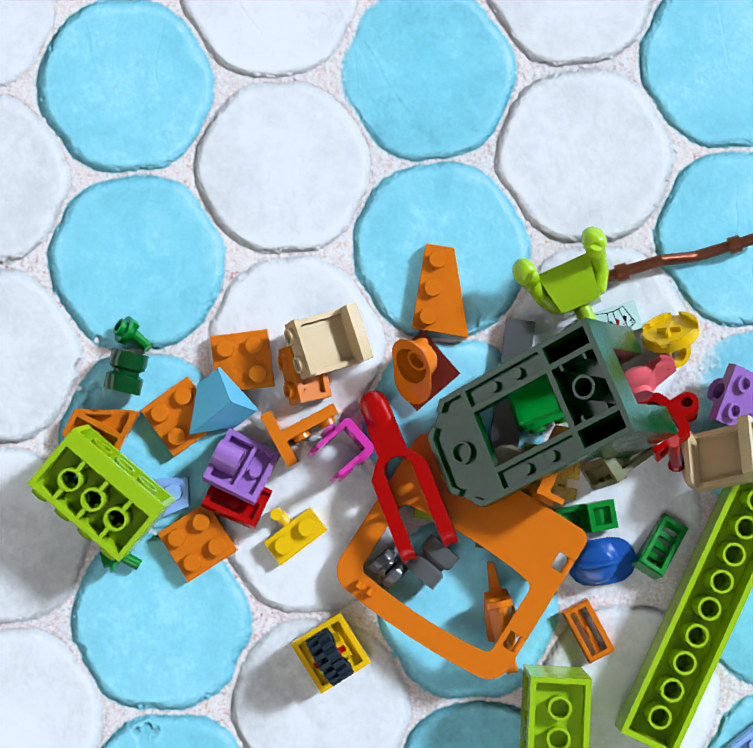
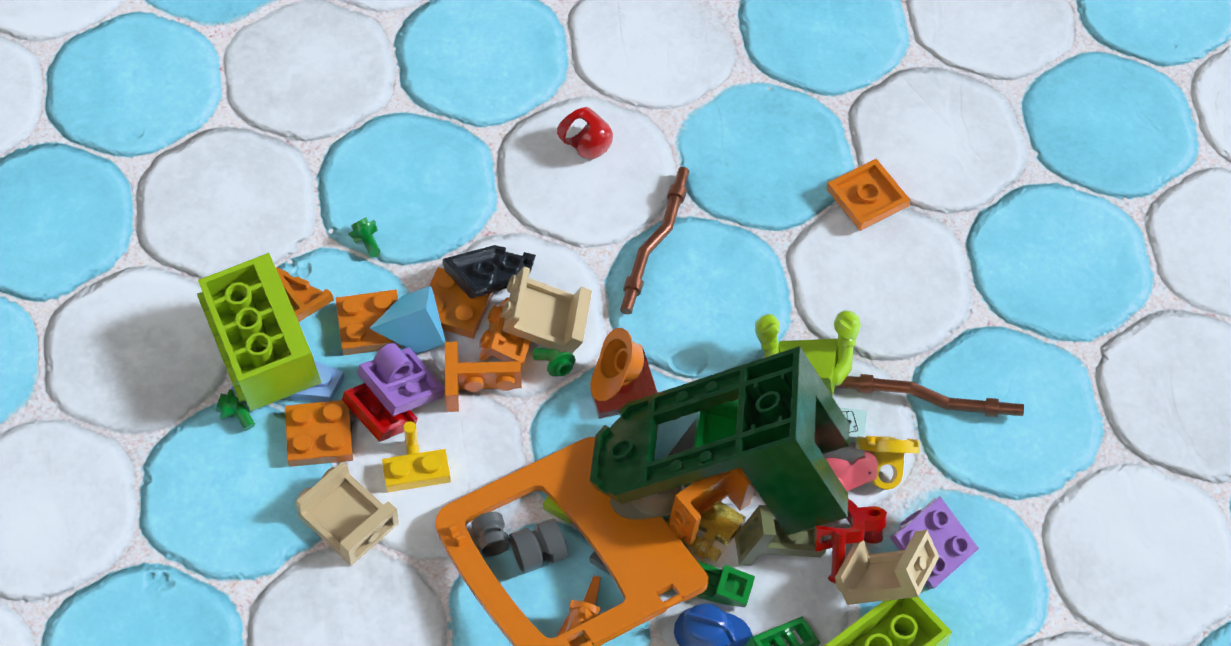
camera: 20 degrees right, 30 degrees down
dark green wheel [103,348,149,396] -> none
plate [291,612,371,694] -> none
dark pink piece [308,418,374,484] -> none
red piece [359,390,459,563] -> none
orange wing [411,243,469,338] -> none
none -> tan panel [295,462,399,566]
none -> black tile [442,245,536,299]
none -> green plate [532,348,576,377]
none -> red helmet [557,107,613,160]
none -> copper bar [620,167,690,315]
none -> orange plate [826,158,910,231]

